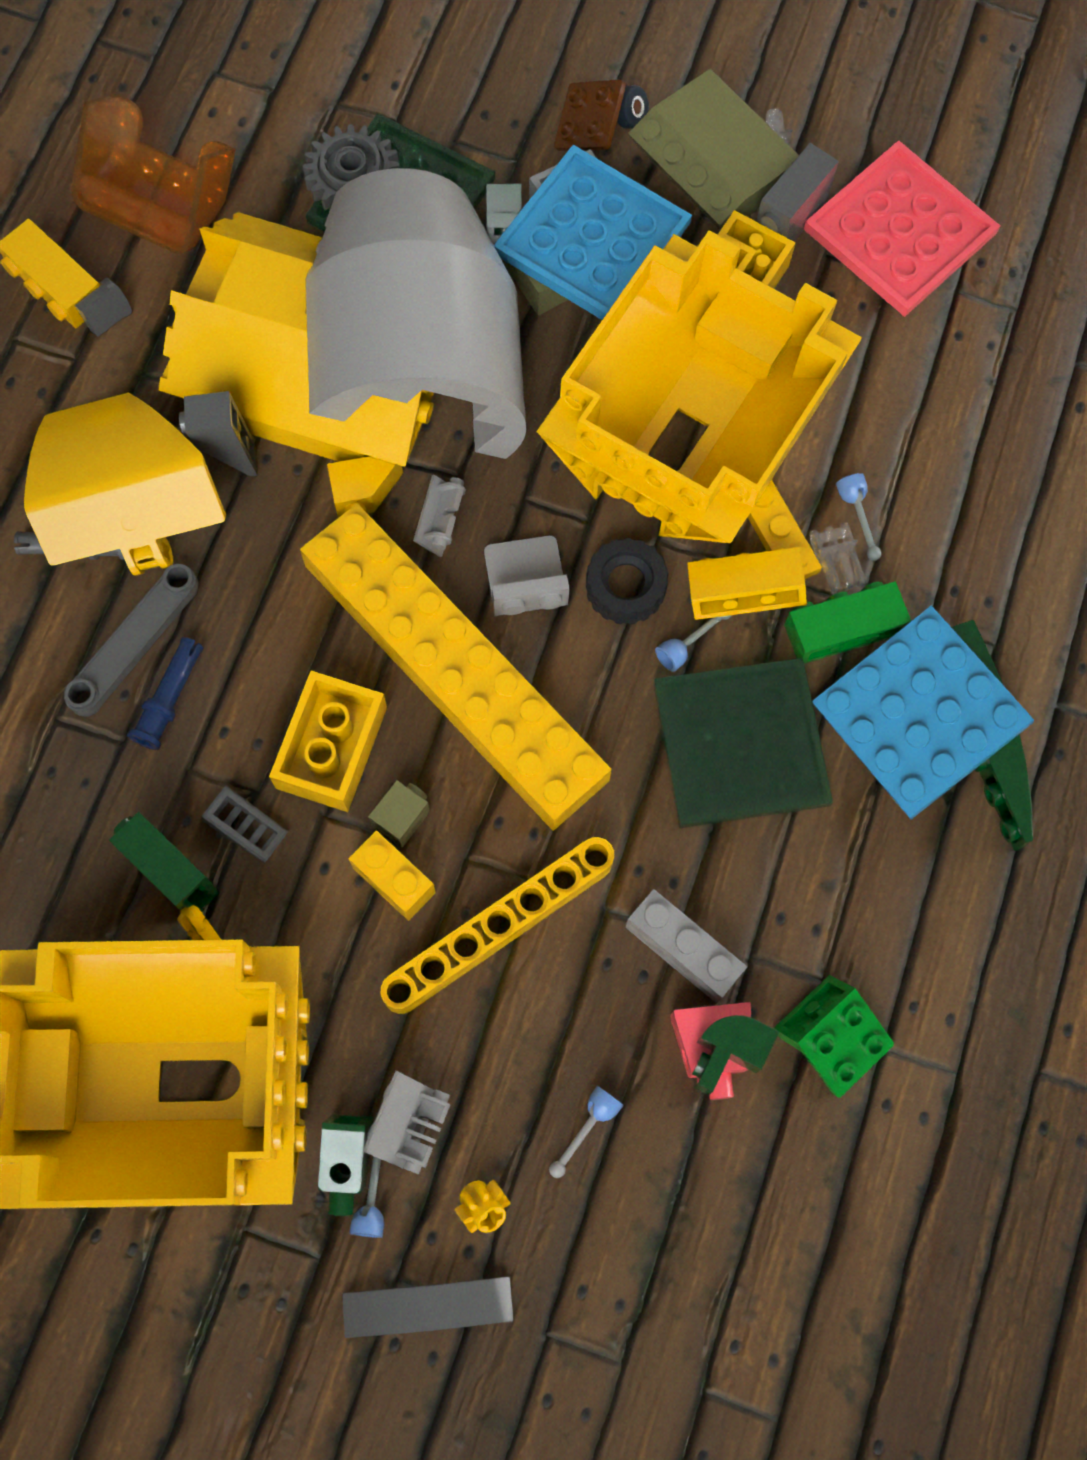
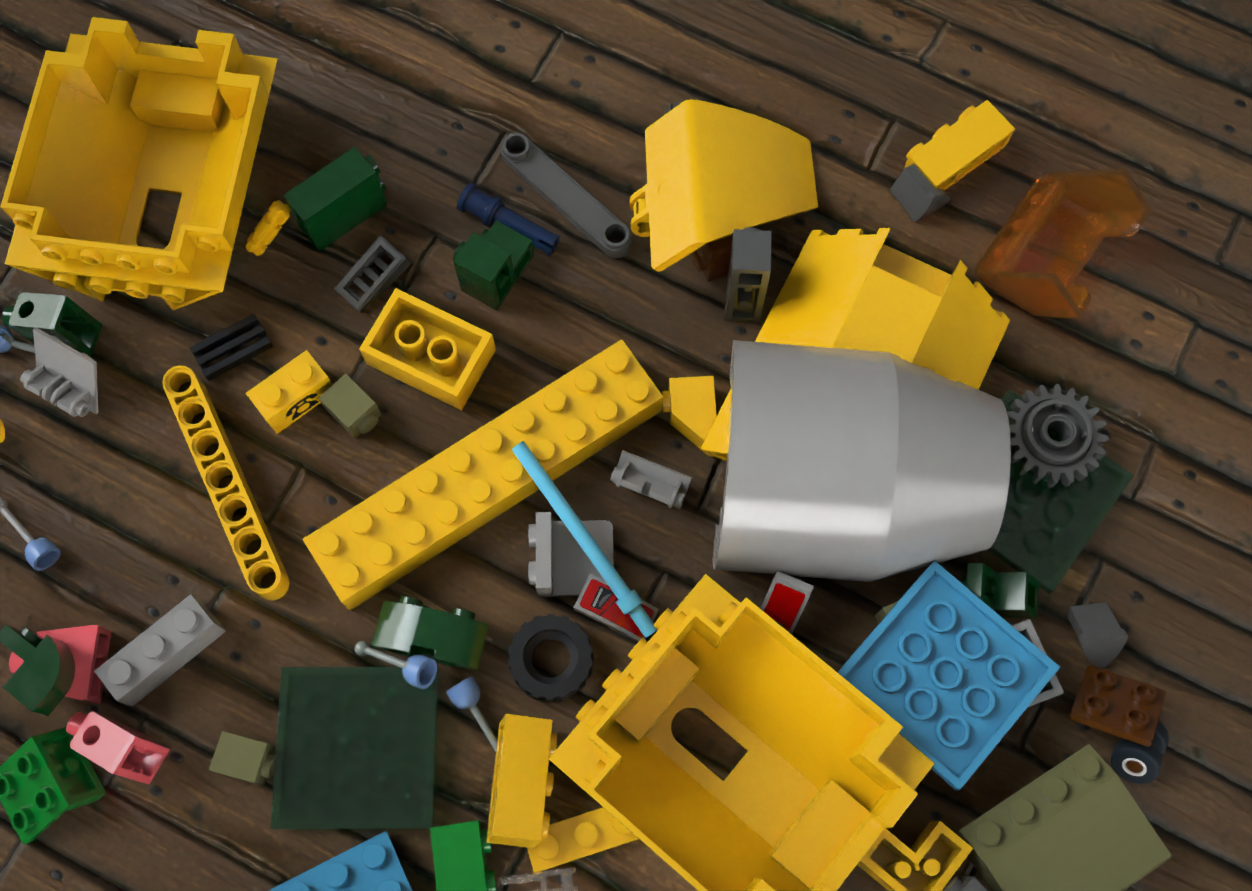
camera: 100 degrees right, 0 degrees up
none -> coral torso [66,711,170,785]
none -> black tile [189,314,273,381]
none -> olive brick [209,731,278,785]
none -> medium blue hinge [355,641,437,689]
none -> dark green brick [371,596,489,670]
none -> dark green brick [453,220,534,311]
none -> medium azure bar [512,441,657,638]
none -> slope [573,573,659,642]
none -> slope [760,571,814,634]
none -> dark grey tile [1068,602,1128,669]

